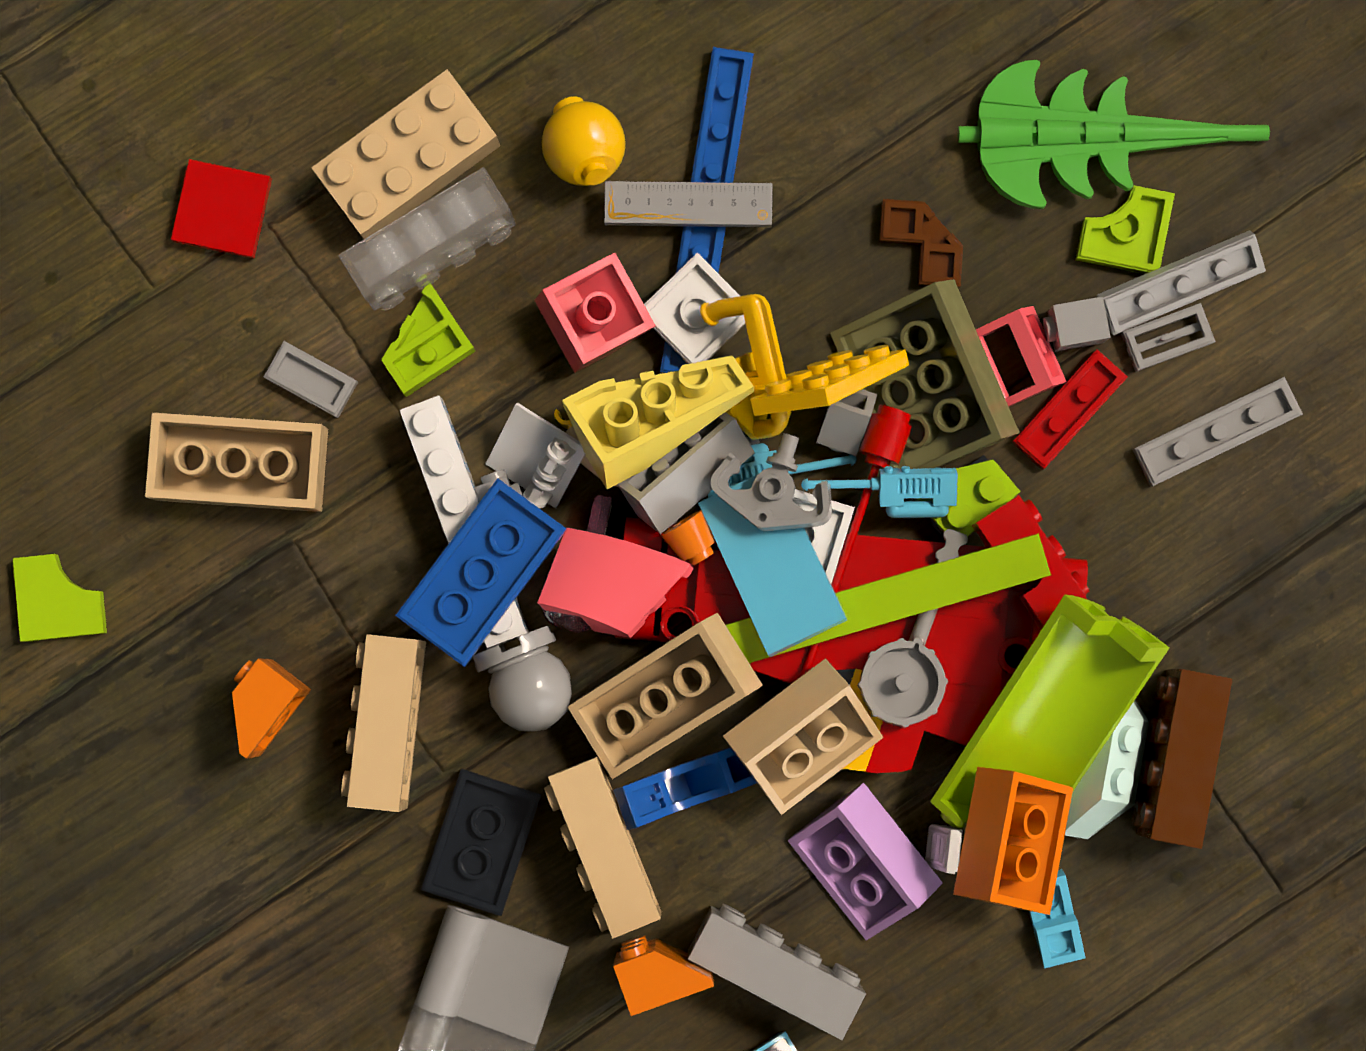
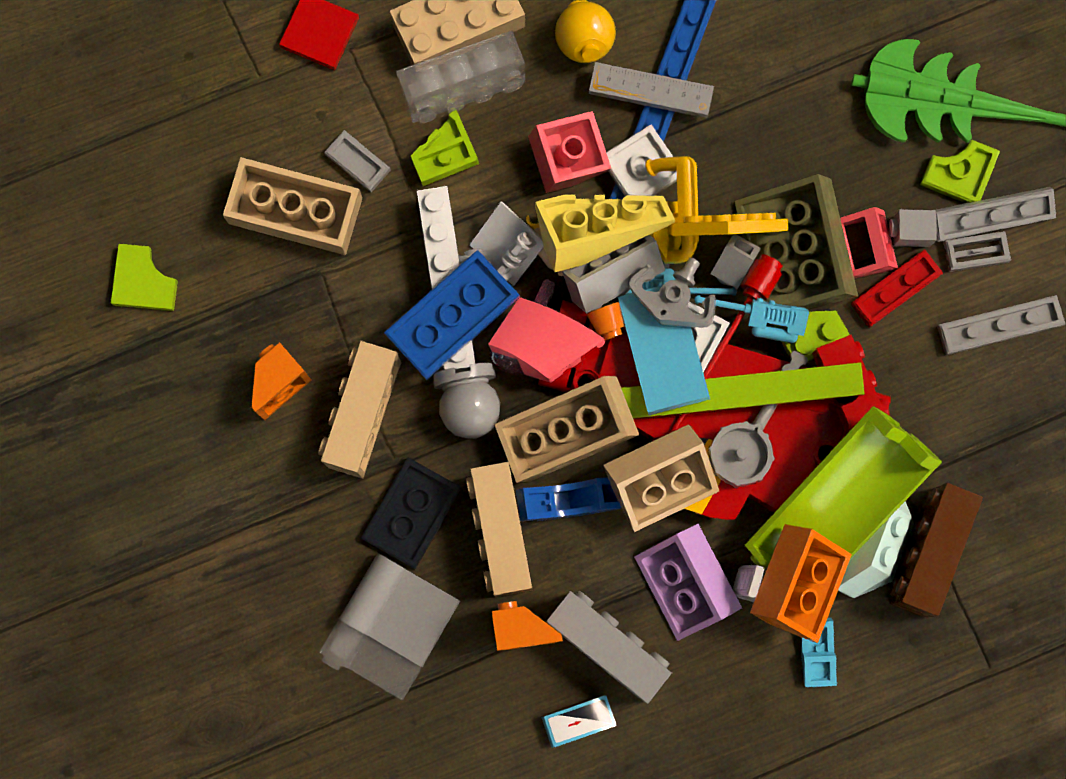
camera: 10 degrees right, 5 degrees down
reddish brown tile [879,199,963,289] -> none

